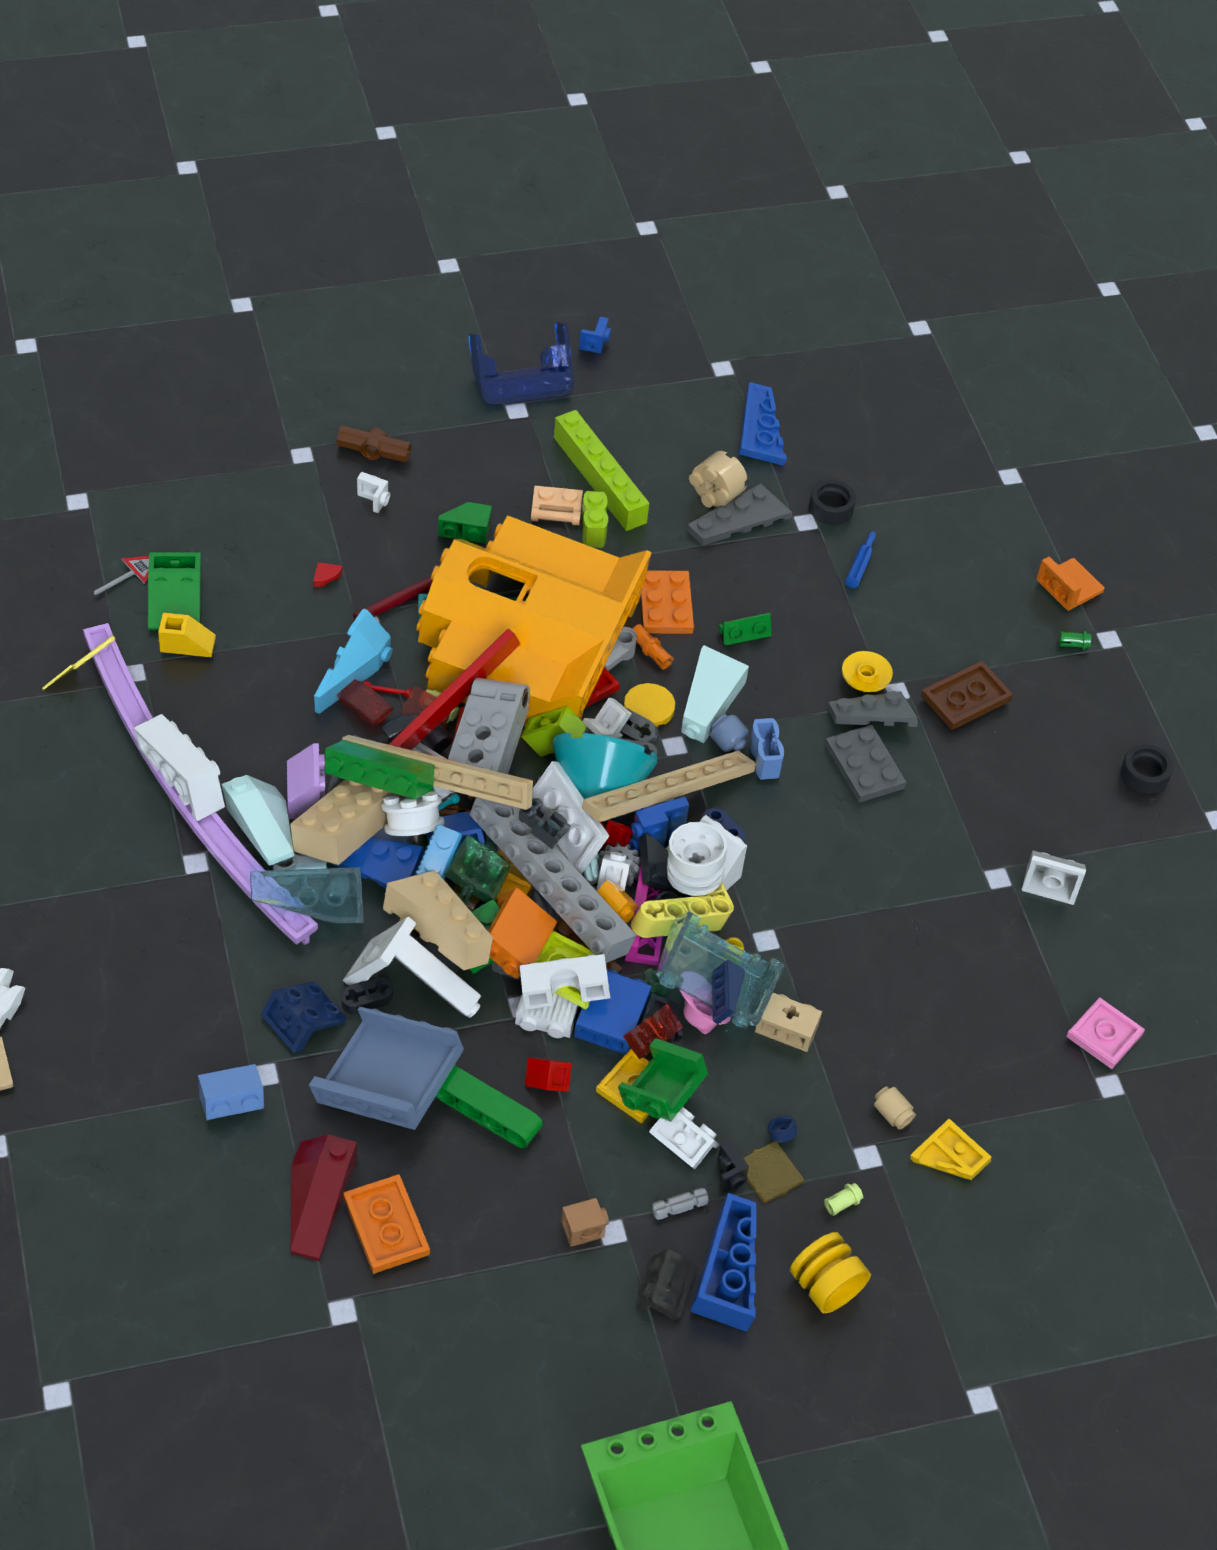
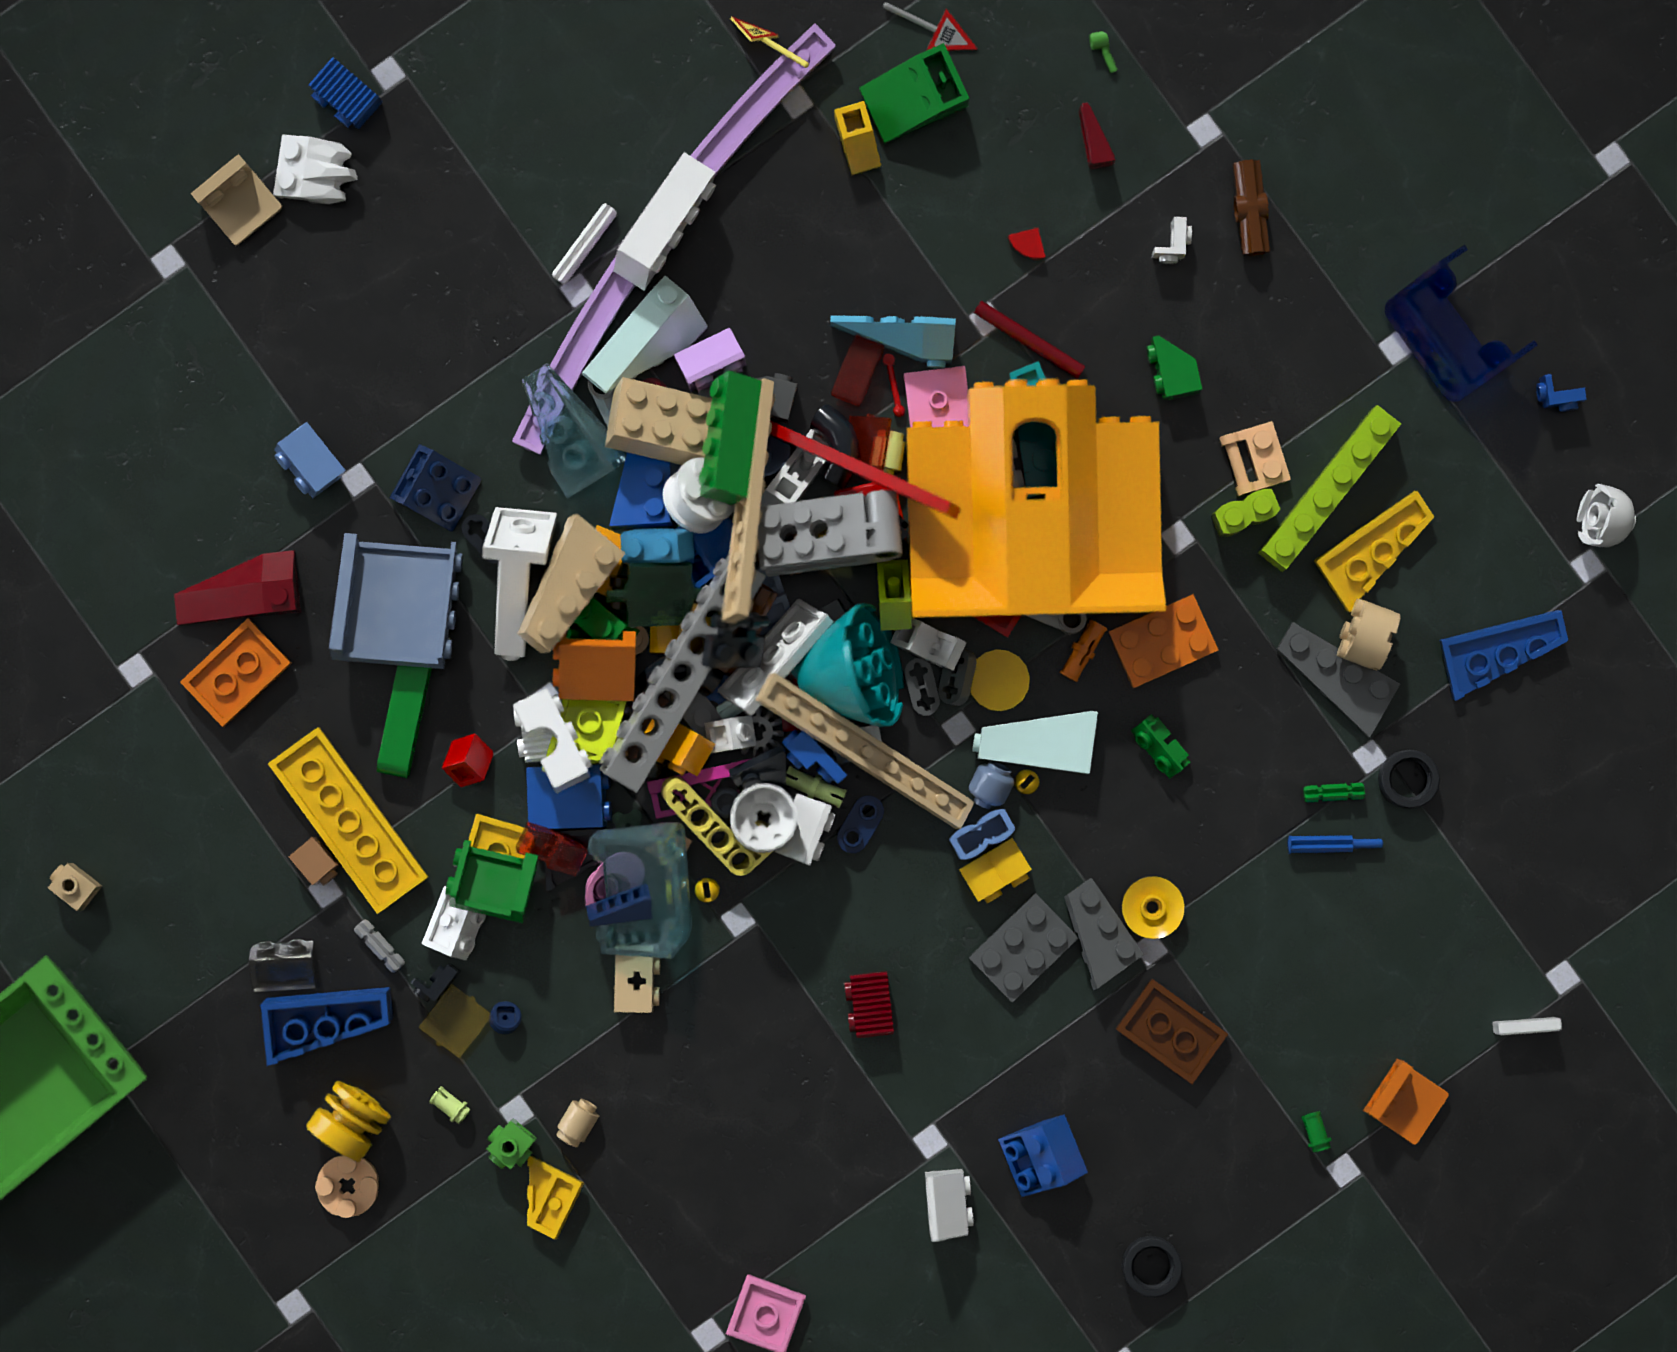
camera: 70 degrees right, 35 degrees up
none -> tan brick [48,863,102,911]
none -> yellow plate [268,727,429,914]
none -> light nougat plate [315,1155,379,1218]
none -> bright green brick [487,1118,537,1169]
none -> white axle [552,204,617,284]
none -> dark red brick [844,971,894,1038]
none -> bright pink plate [904,366,968,428]
none -> yellow brick [959,838,1032,903]
none -> blue slope [998,1114,1088,1197]
none -> yellow hinge [1014,769,1039,794]
none -> dark red slope [1078,102,1116,170]
none -> bright green hand [1089,32,1117,73]
none -> green axle [1303,782,1365,802]
none -> yellow wing [1314,491,1434,612]
none -> white tile [1493,1017,1562,1035]
none -> white cylinder [1577,484,1636,547]

